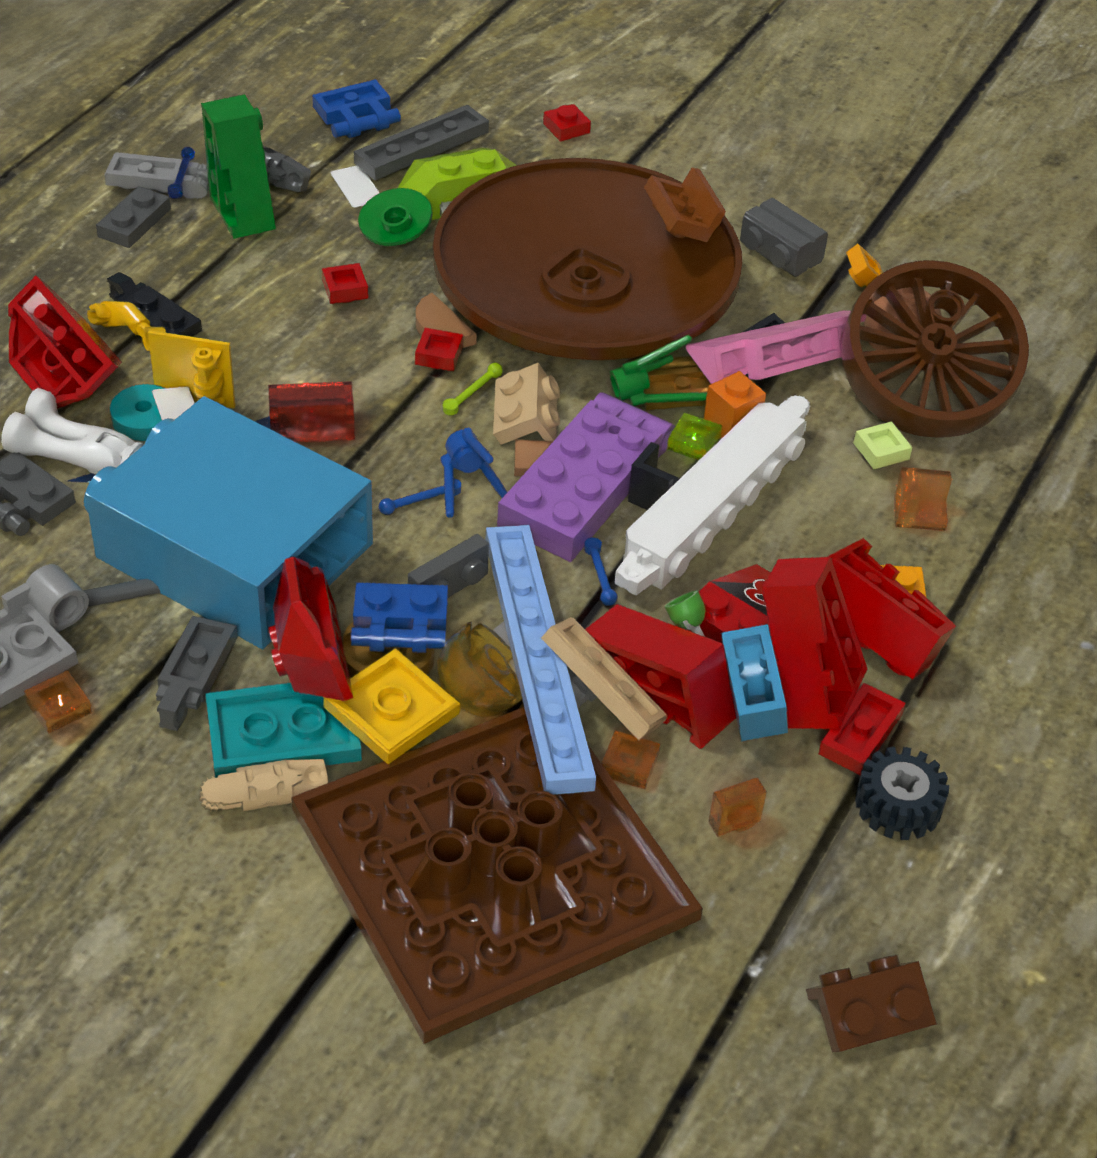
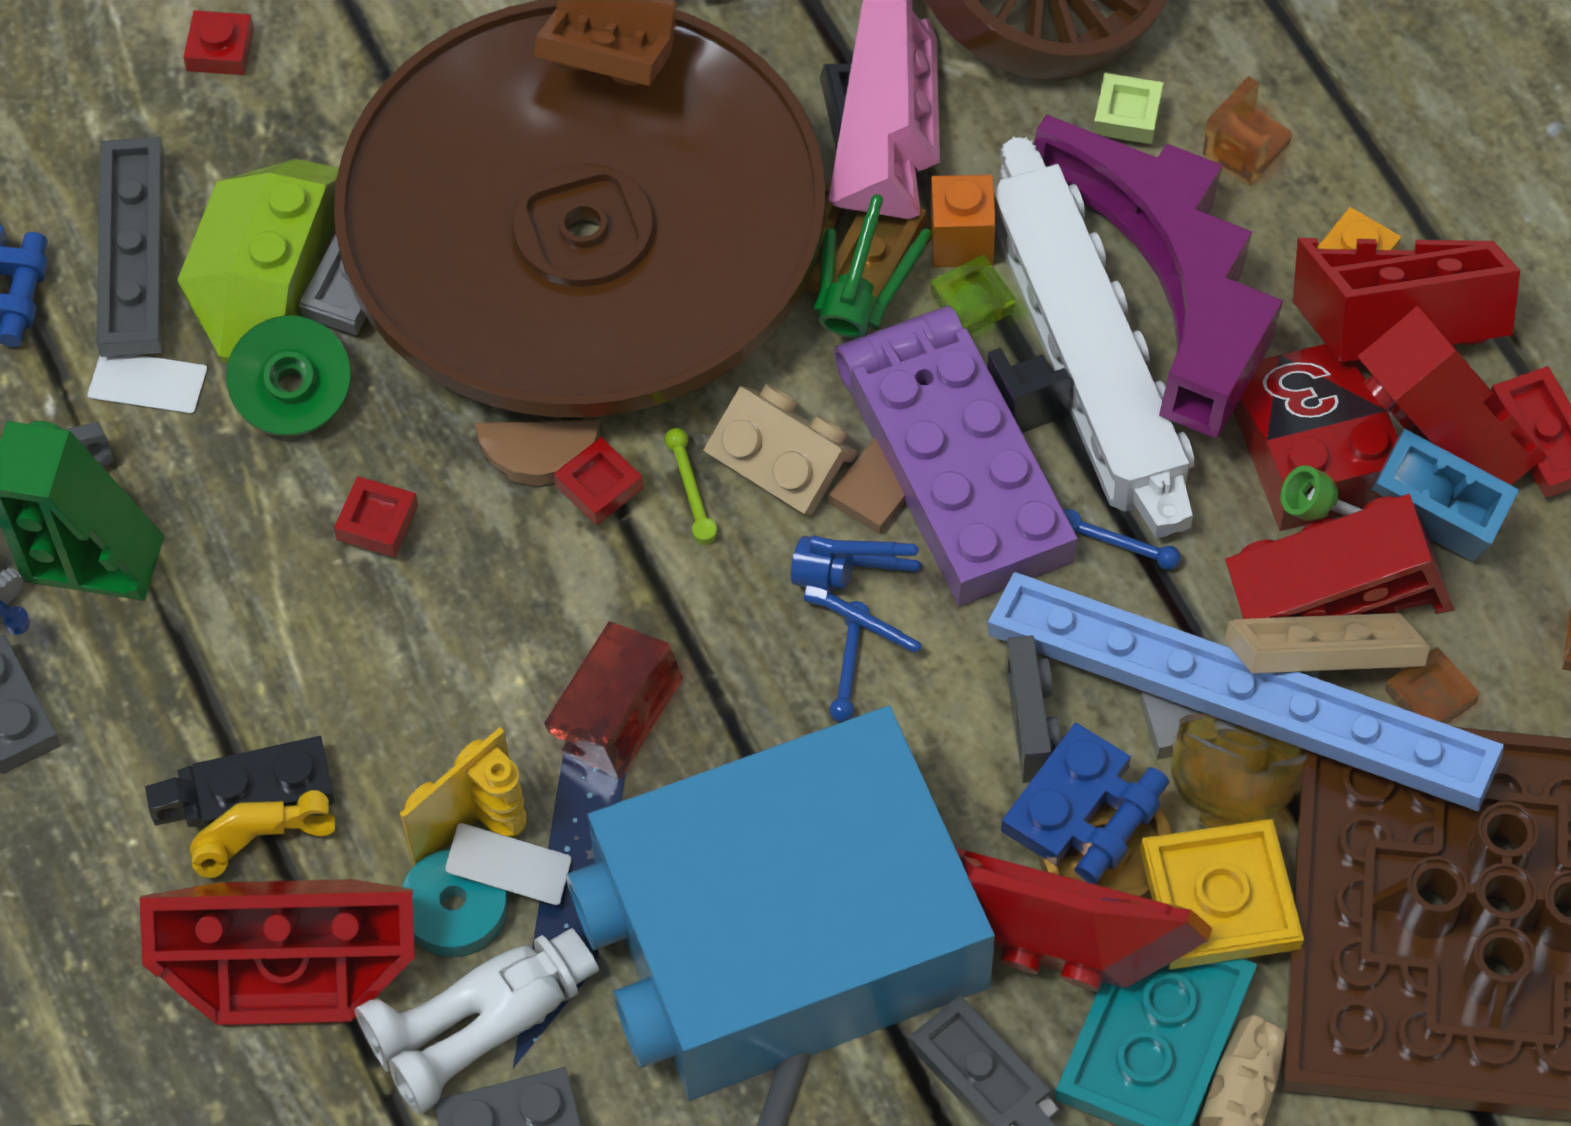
camera: 50 degrees left, 15 degrees up
none -> magenta arch [1034,114,1283,439]

